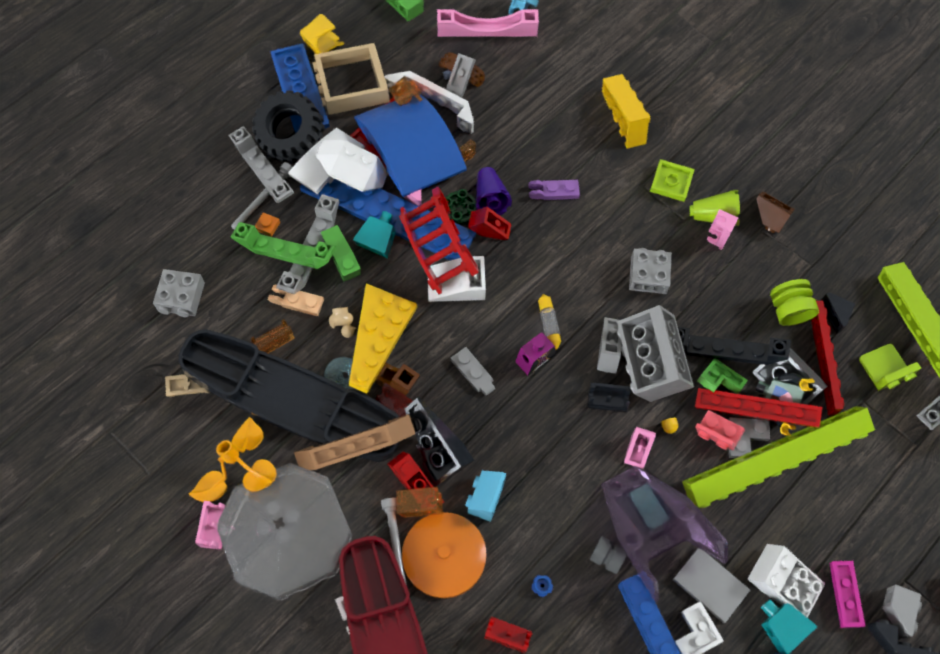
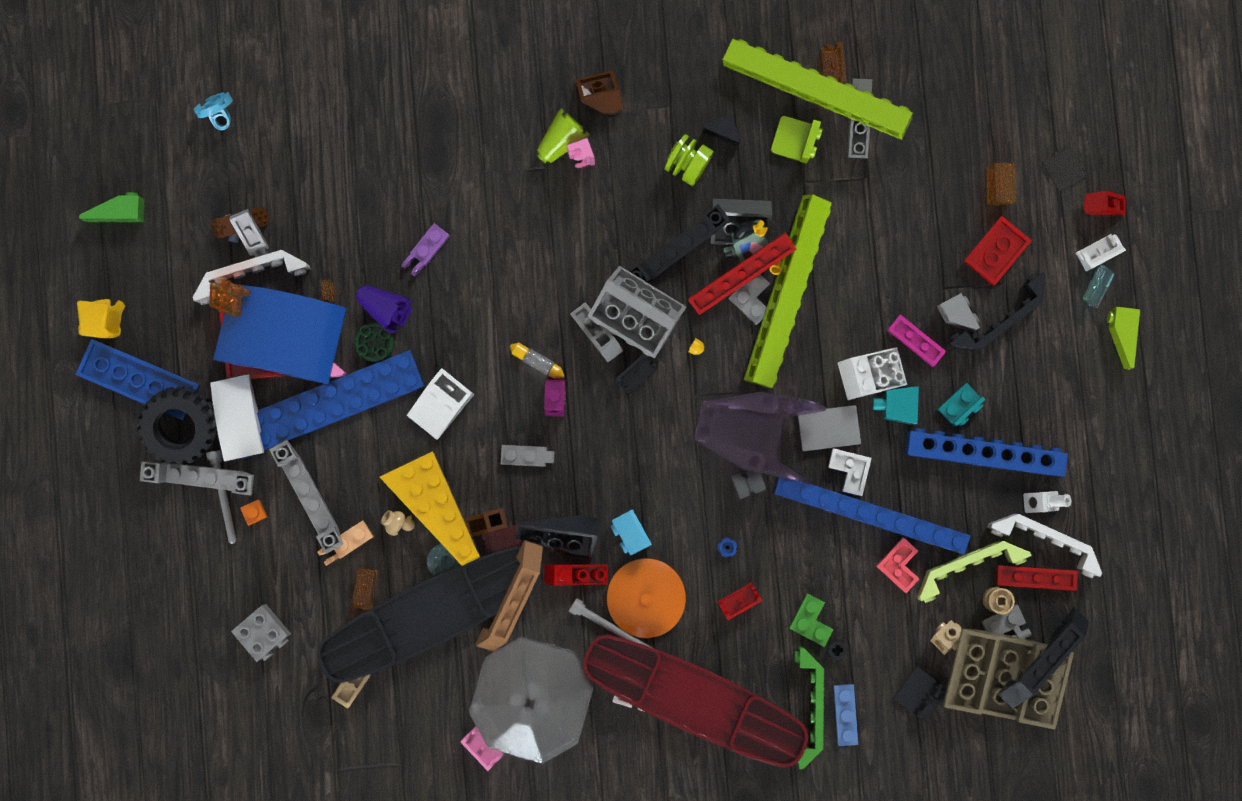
camera: 45 degrees left, 20 degrees up
light orange plant [189,417,277,502] -> none
bright green slope [231,222,336,269] -> none
tan window [312,43,390,115] -> none
white wedge [316,140,388,192] -> none
bright green slope [320,225,361,282] -> none
teal torso [353,211,396,259] -> none
clear orange hinge [397,487,443,518] -> none
red fence [399,186,479,295] -> none
bright pink arch [437,10,539,37] -> none
red slope [468,207,511,240] -> none
yellow wedge [602,74,650,149] -> none
bright pink slope [624,427,656,469] -> none
light grey brick [629,248,671,294] -> none
clear light blue plate [629,484,669,531] -> none
lime plate [650,159,694,202] -> none
coral bracket [695,410,745,451] -> none
bright green plate [697,358,748,394] -> none
red plate [811,301,844,415] -> none

